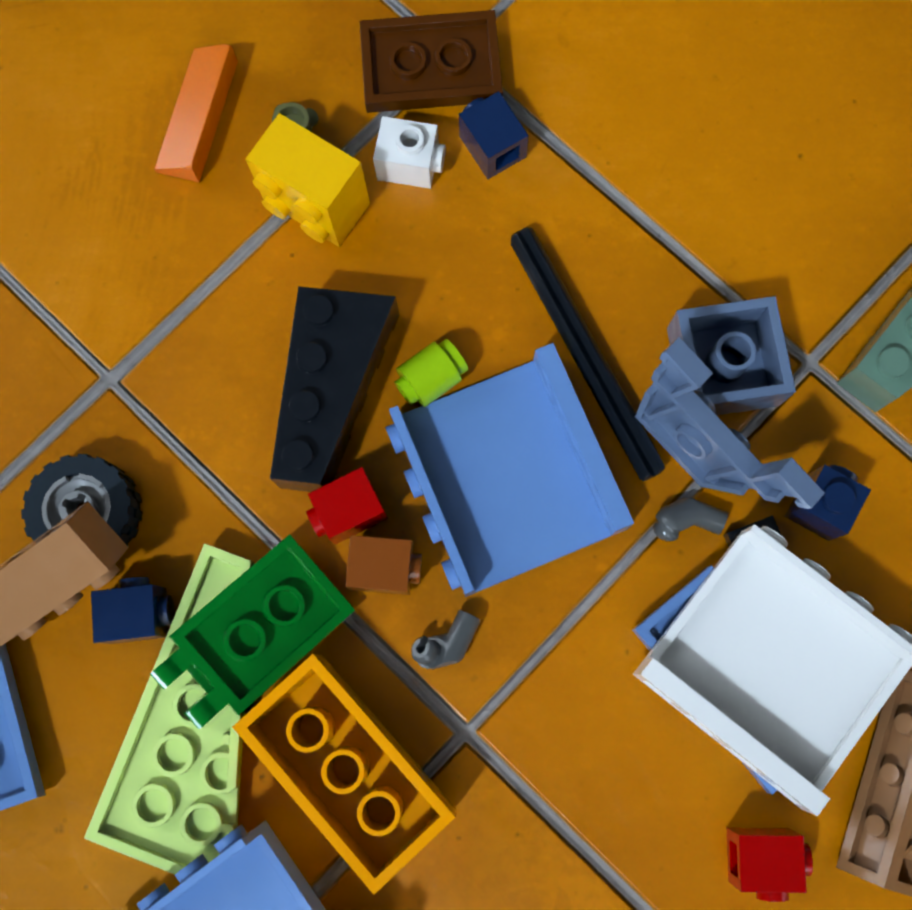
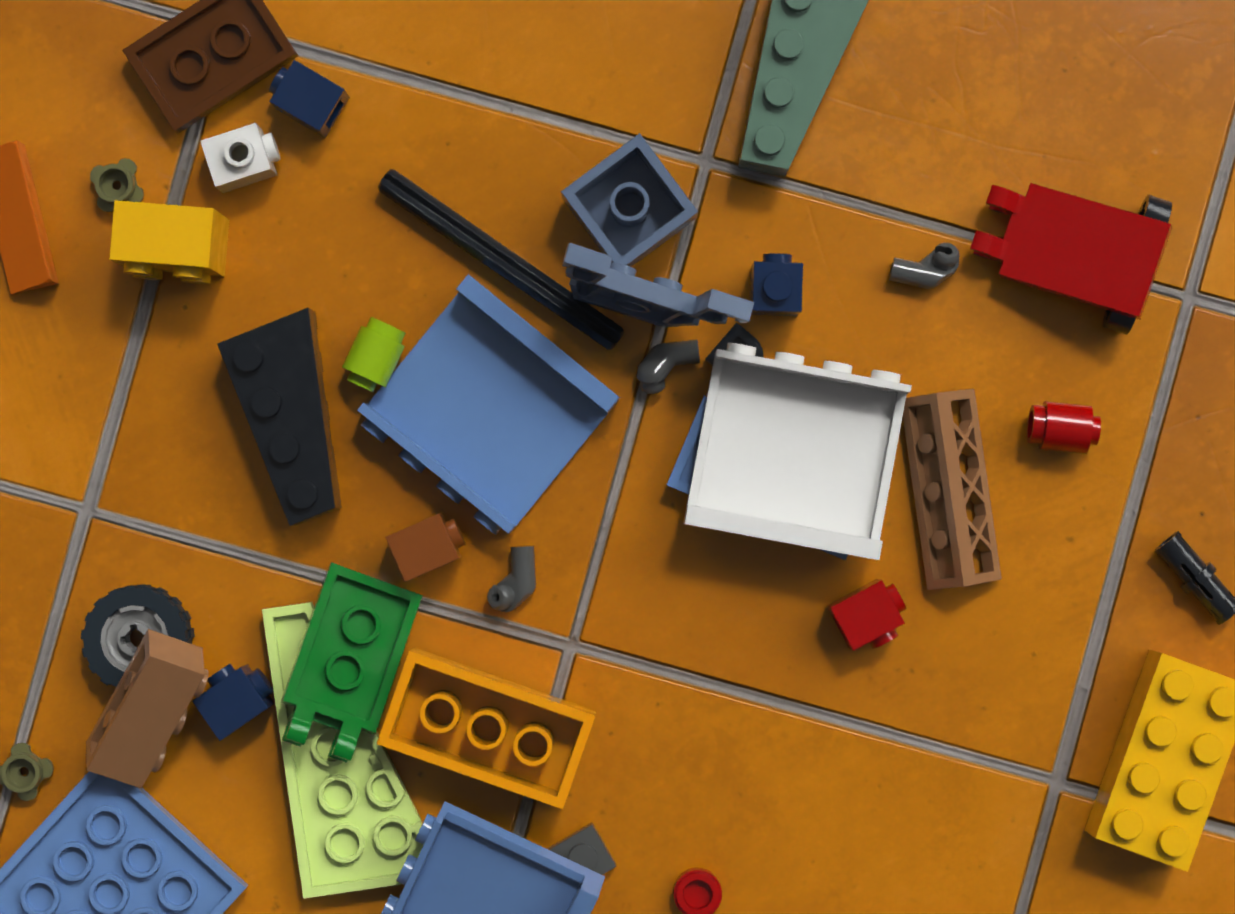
camera: 30 degrees left, 10 degrees up
red brick [306,467,388,545] -> none

